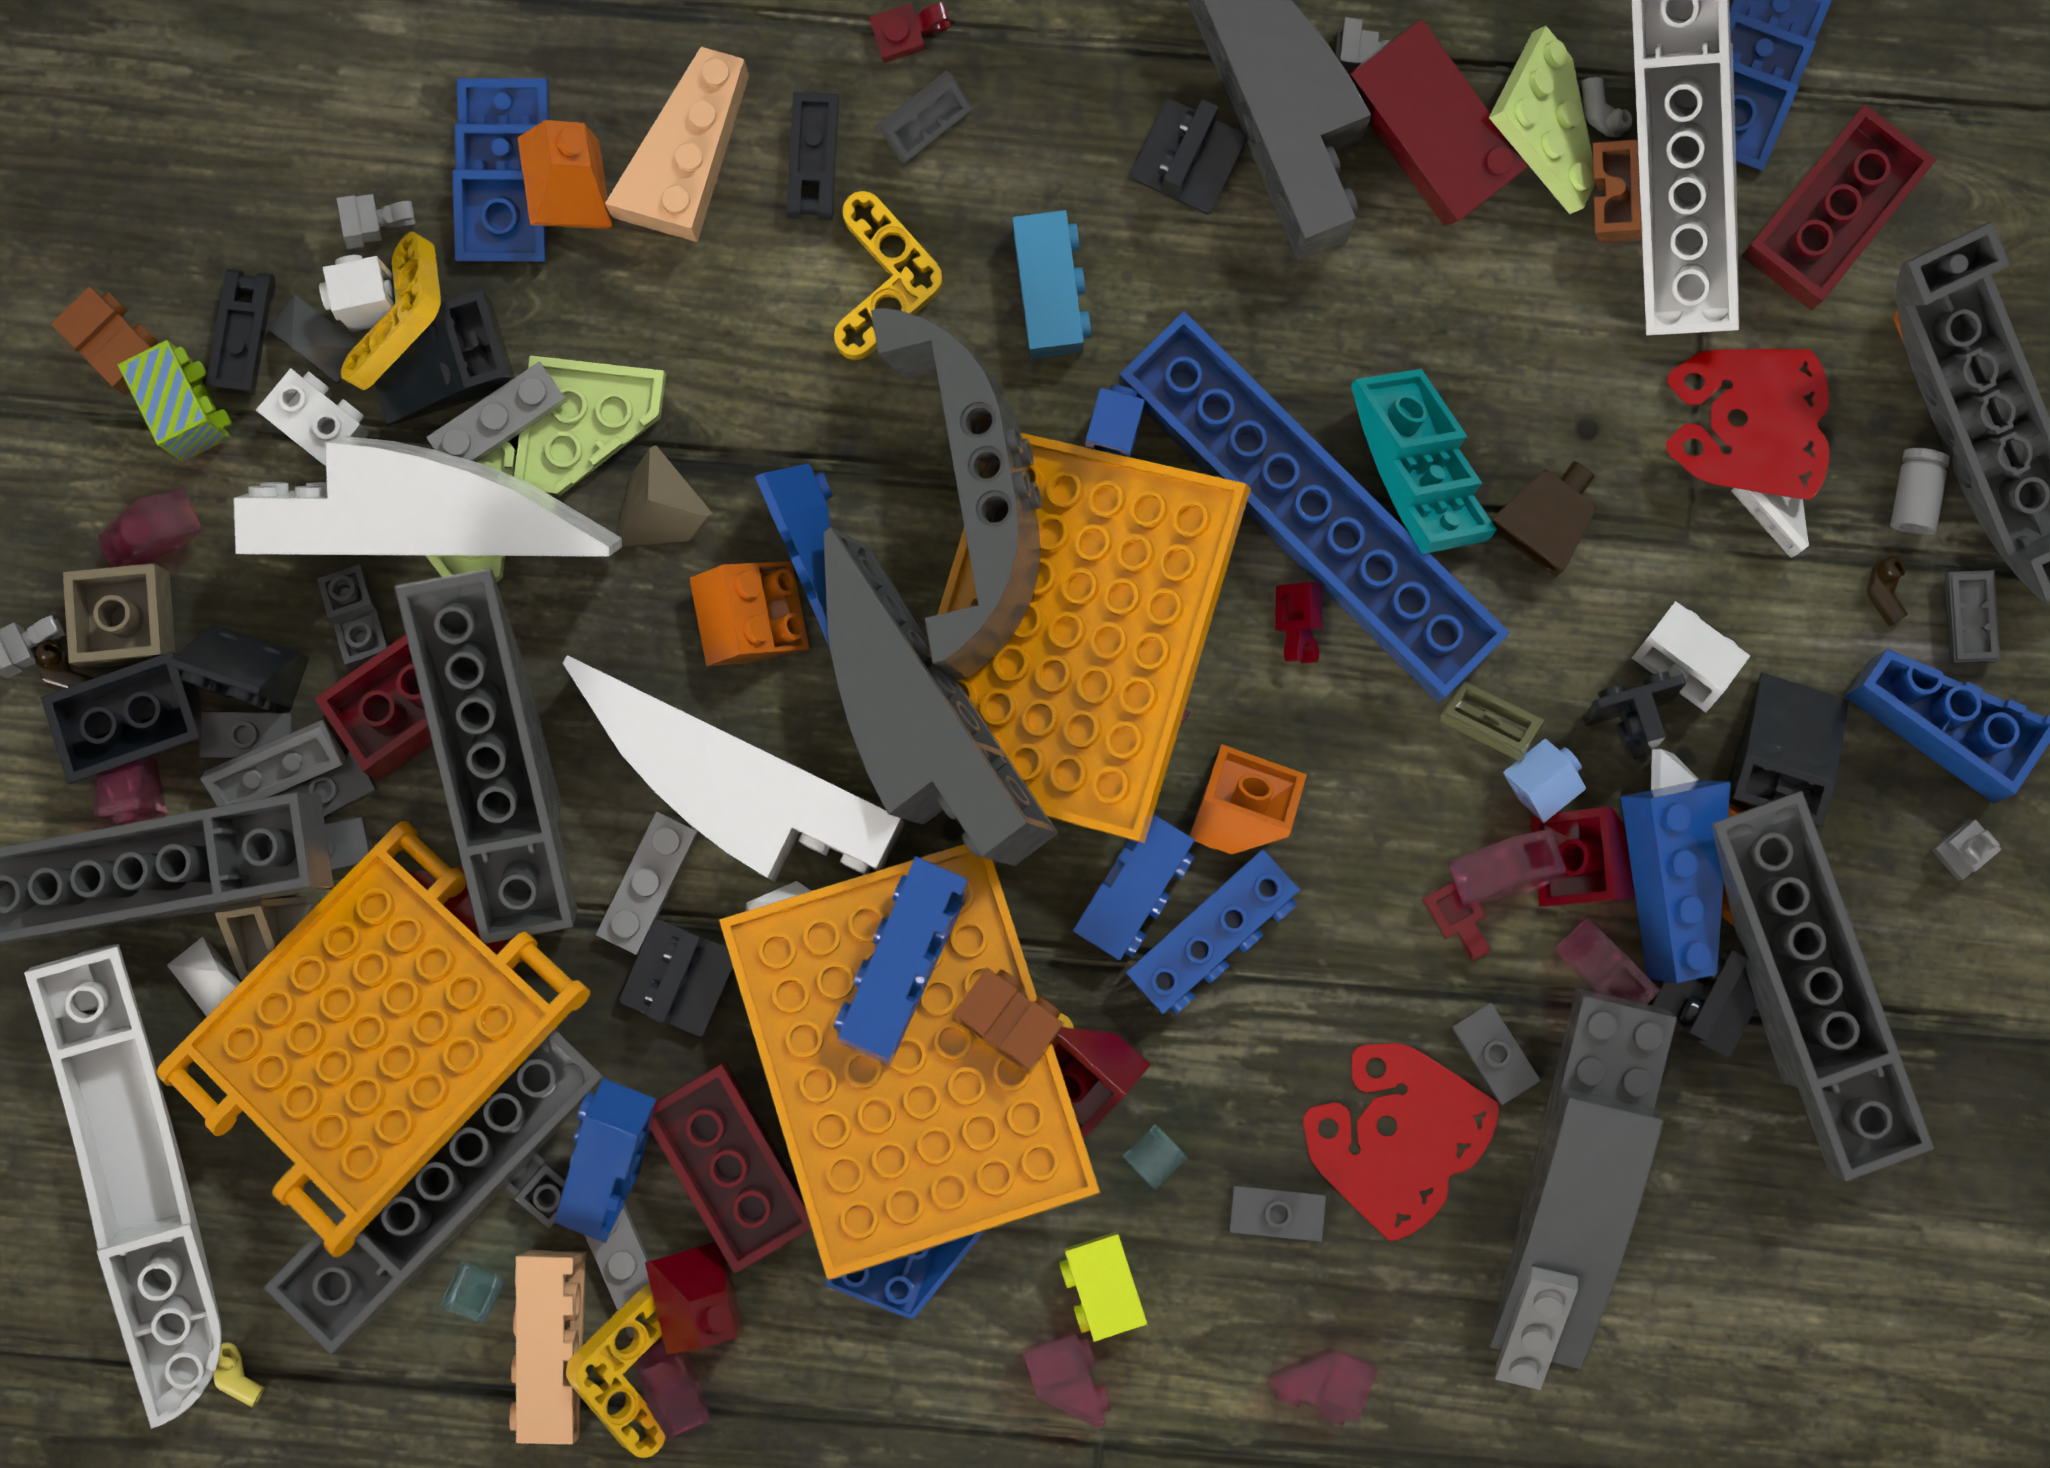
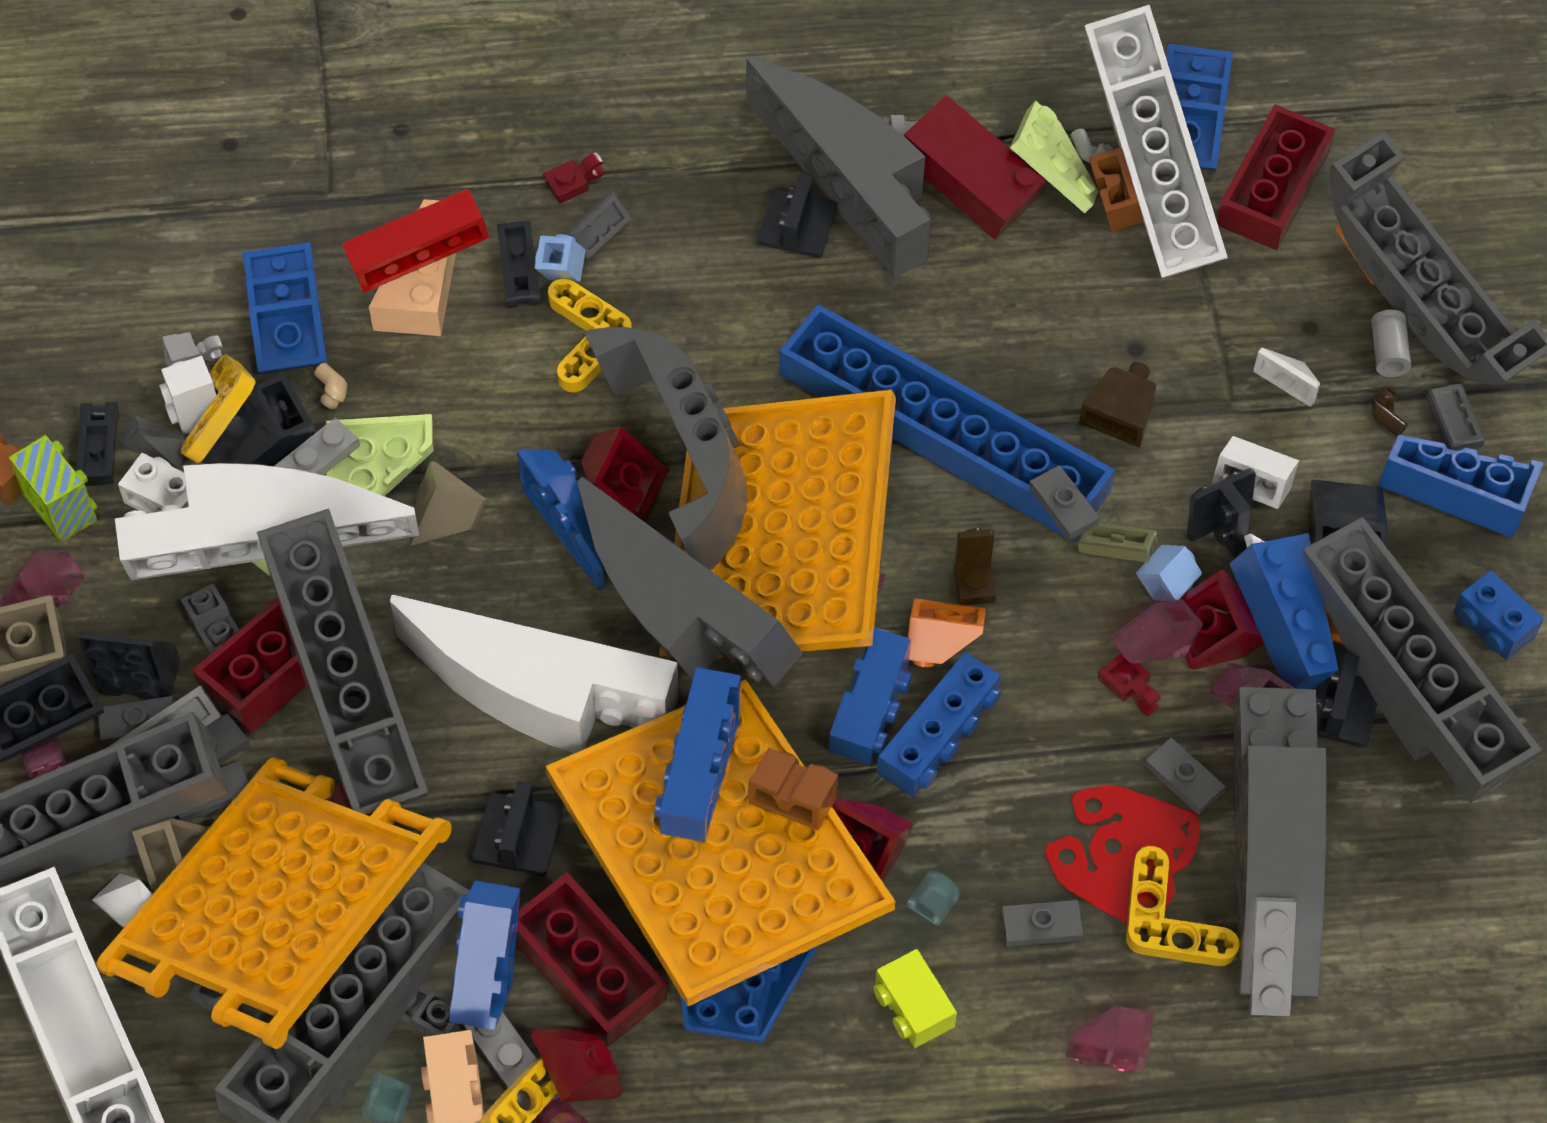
camera: 15 degrees left, 25 degrees down
orange slope [517,120,612,229] -> none
light grey plate [596,811,699,955] -> none
orange slope [689,561,810,666] -> none
dark azure brick [1012,210,1091,359] -> none
clear pink slope [1023,1330,1111,1428] -> none
blue brick [1085,385,1145,457] -> none
dark red plate [1275,582,1323,664] -> none
teal slope [1351,369,1497,554] -> none
red piece [1666,349,1829,500] -> none
light grey piece [1931,819,2002,881] -> none
none -> tan arm [314,363,348,410]
none -> red brick [342,189,490,293]
none -> light blue brick [535,234,586,282]
none -> dark red slope [581,427,669,522]
none -> dark brown bracket [953,528,996,605]
none -> dark grey plate [1029,465,1100,540]
none -> yellow beam [1126,846,1240,966]
none -> blue brick [1453,570,1544,660]

